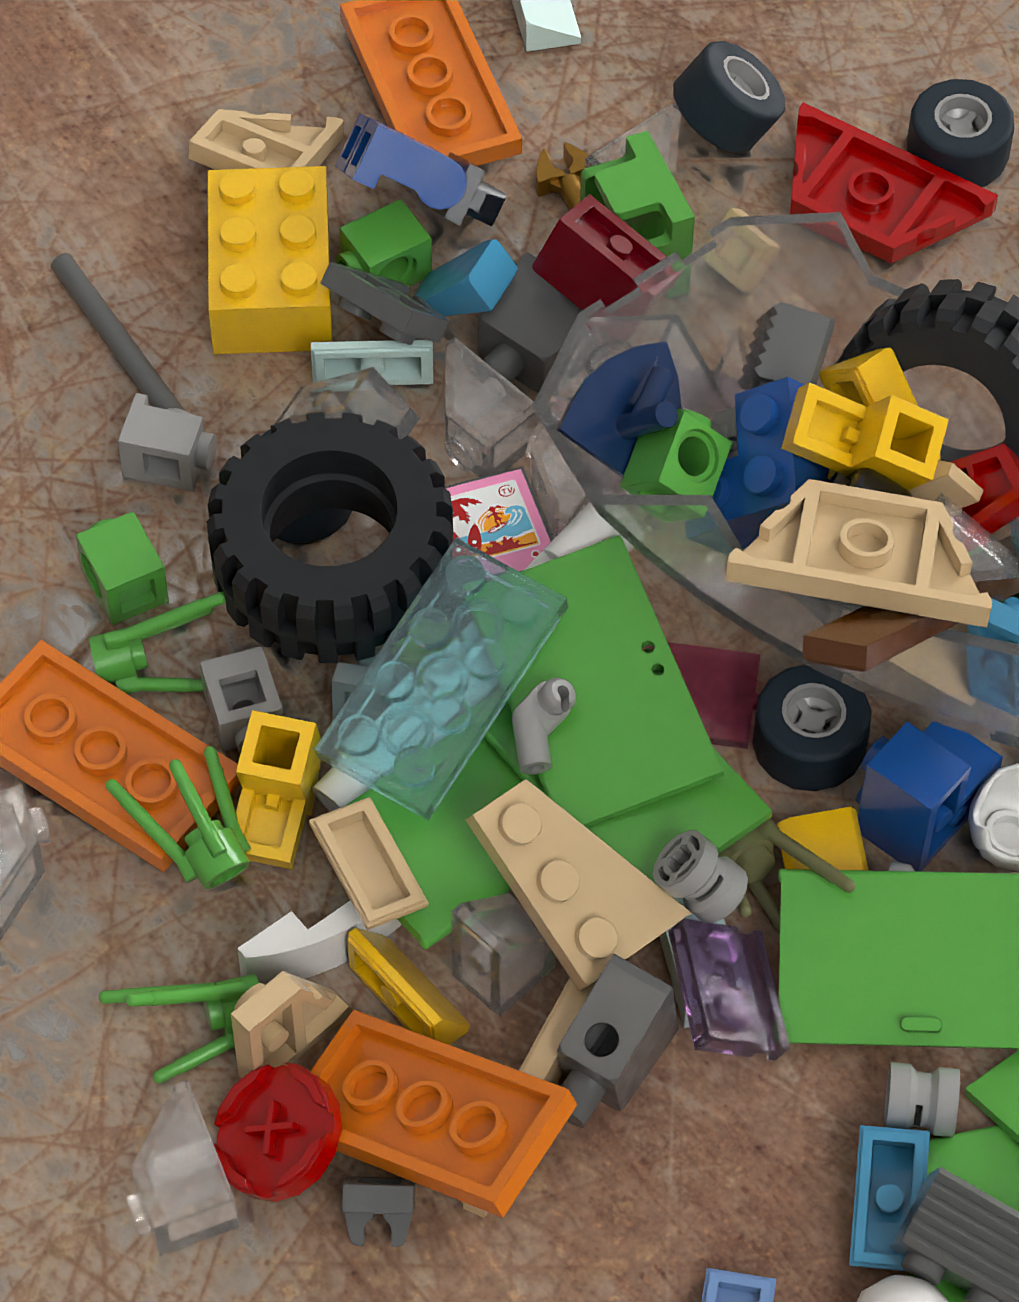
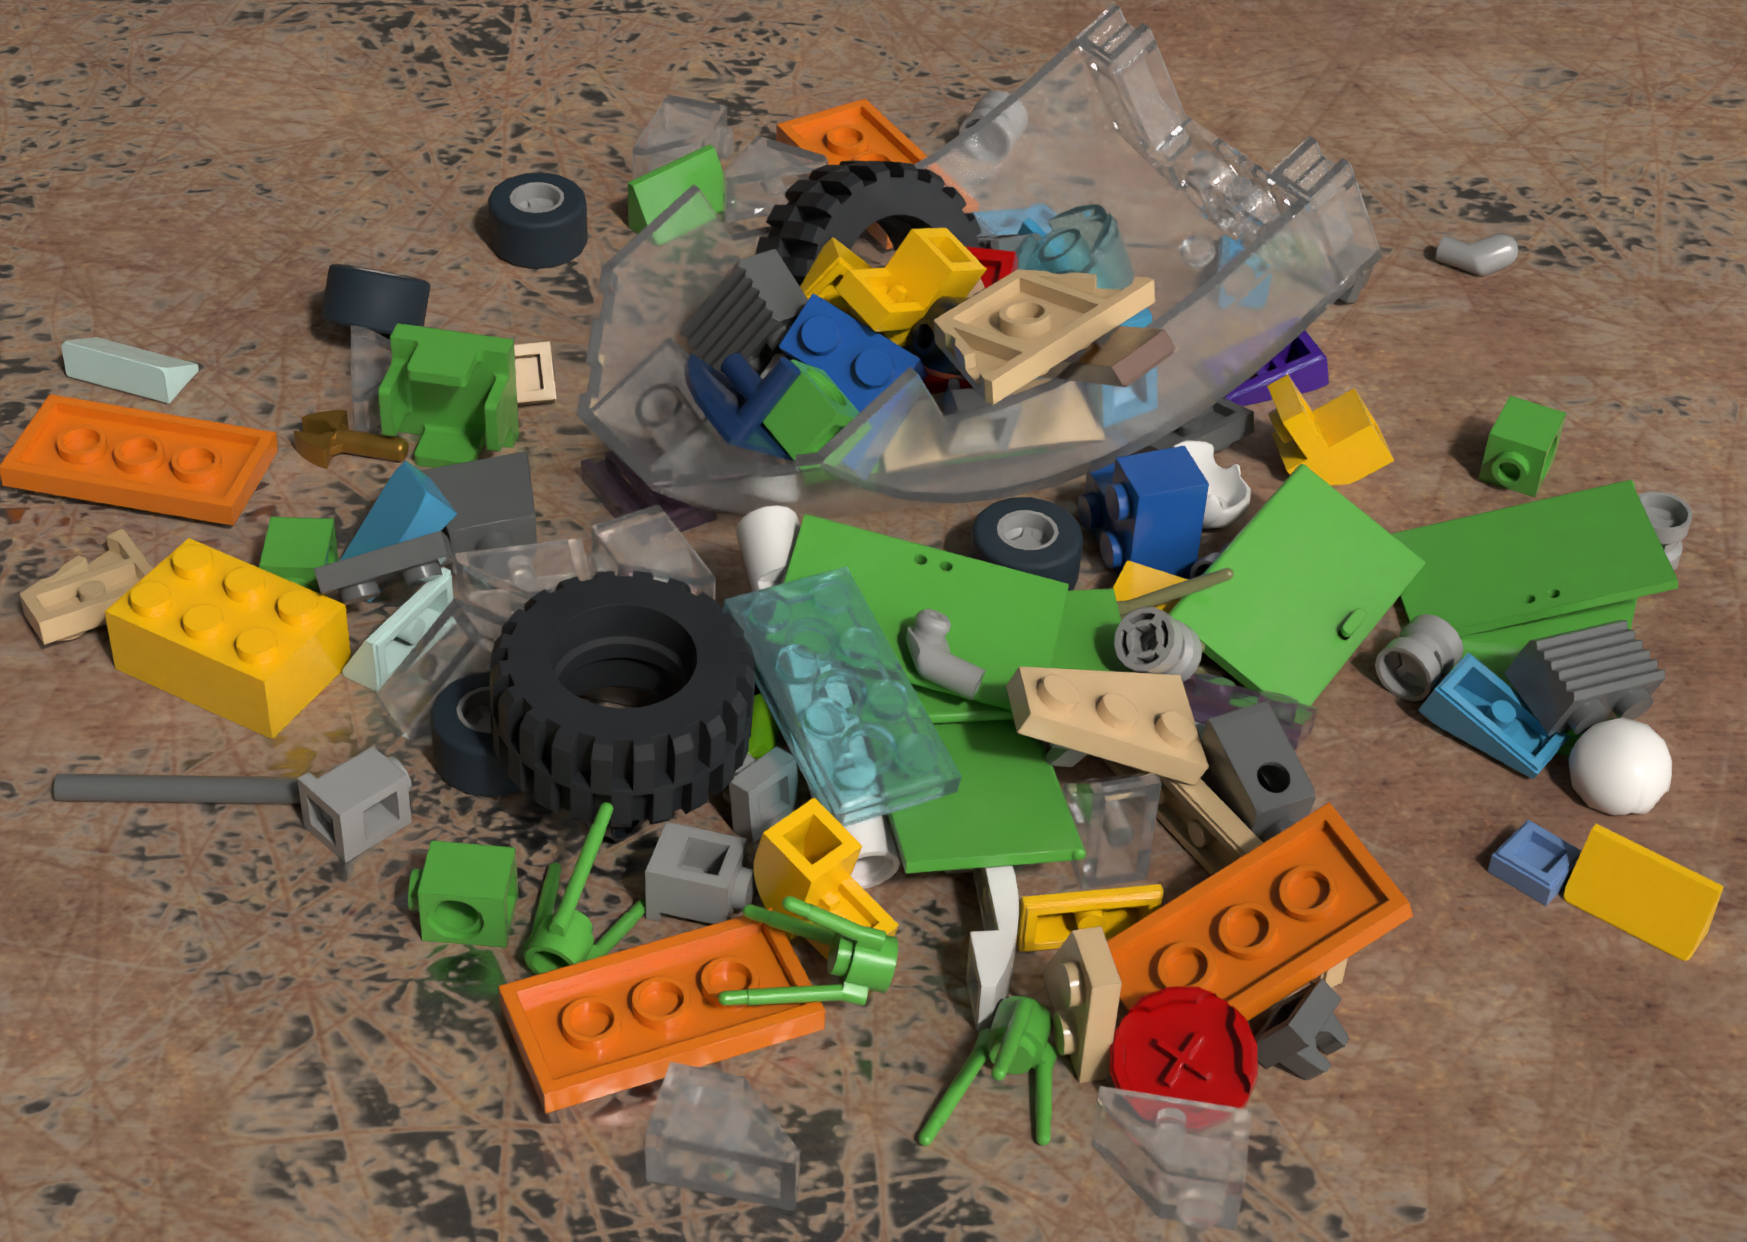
camera: 60 degrees left, 15 degrees down
tan tile [309,797,429,930] -> none
blue hips [335,113,507,227] -> none
dark red panel [532,194,683,342] -> none
red wing [790,102,998,264] -> none

